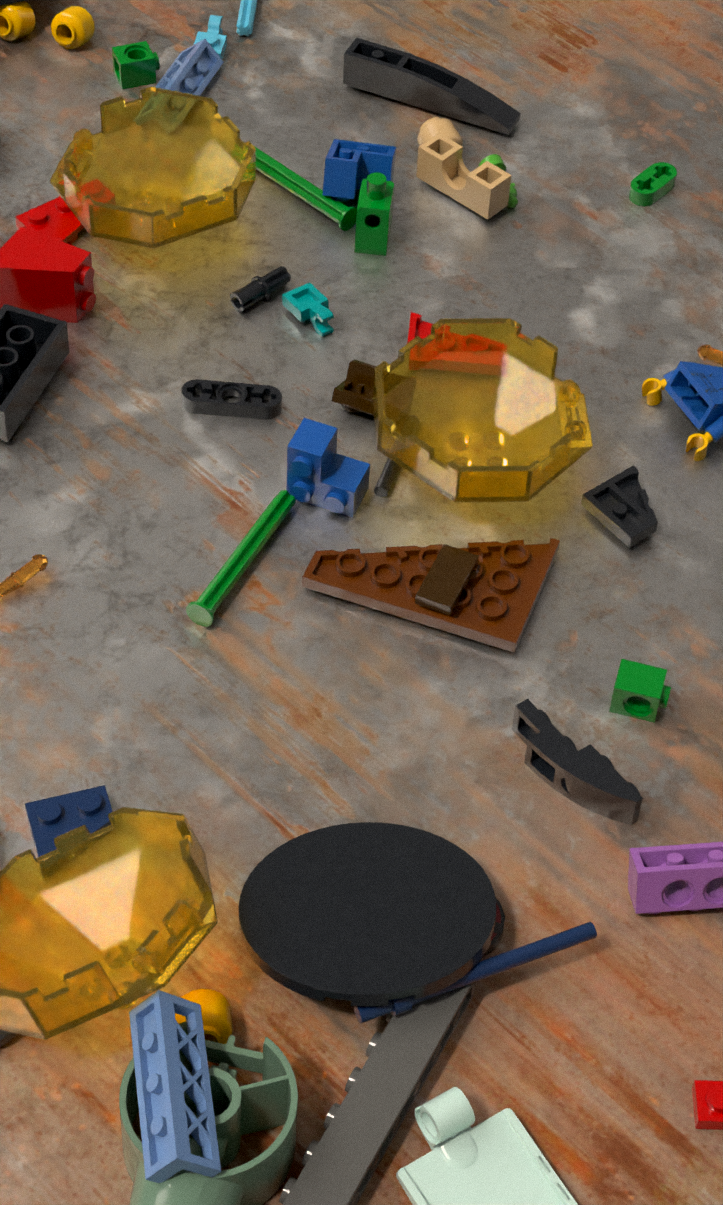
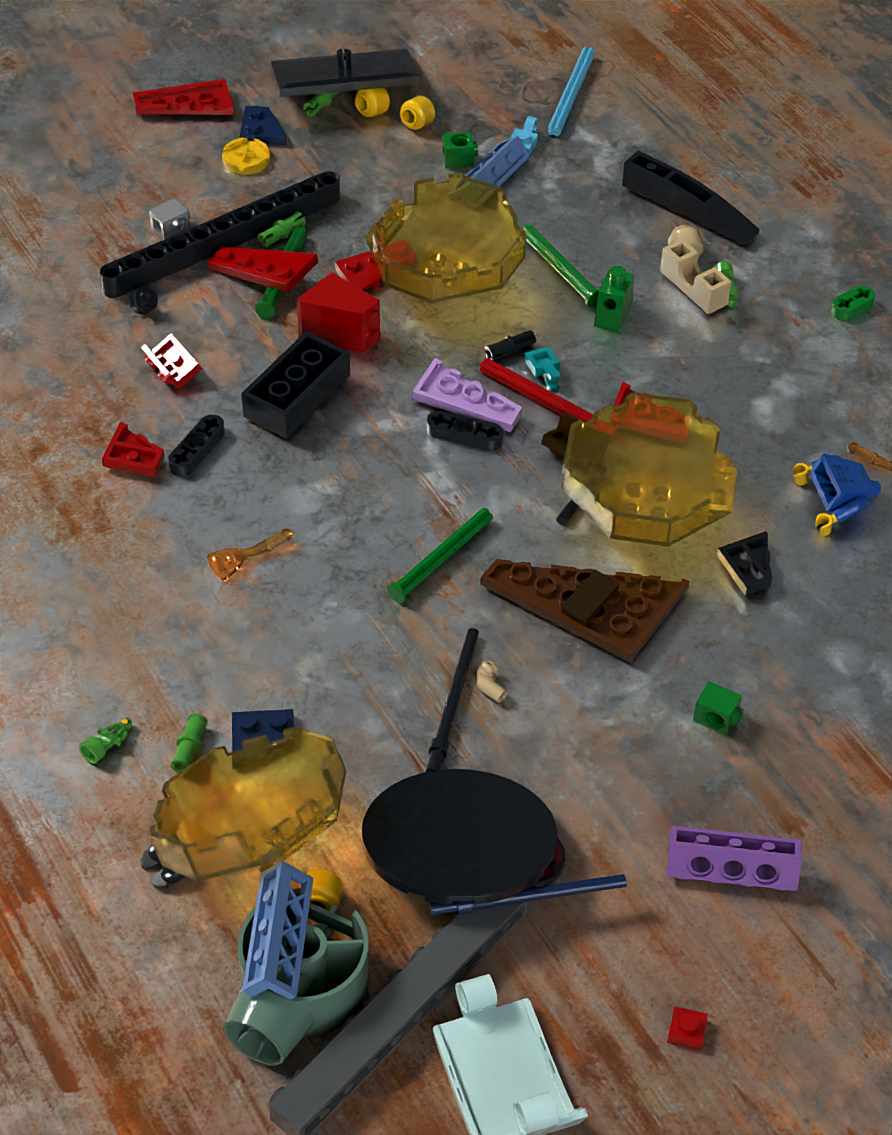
camera: 15 degrees right, 0 degrees up
blue brick [286,418,370,517] -> none
blue brick [322,139,396,202] -> none
black slope [512,699,643,825] -> none
none -> lavender wing [412,358,522,432]
none -> black bar [425,628,479,772]
none -> tan arm [477,660,507,703]
none -> red axle [480,358,616,440]

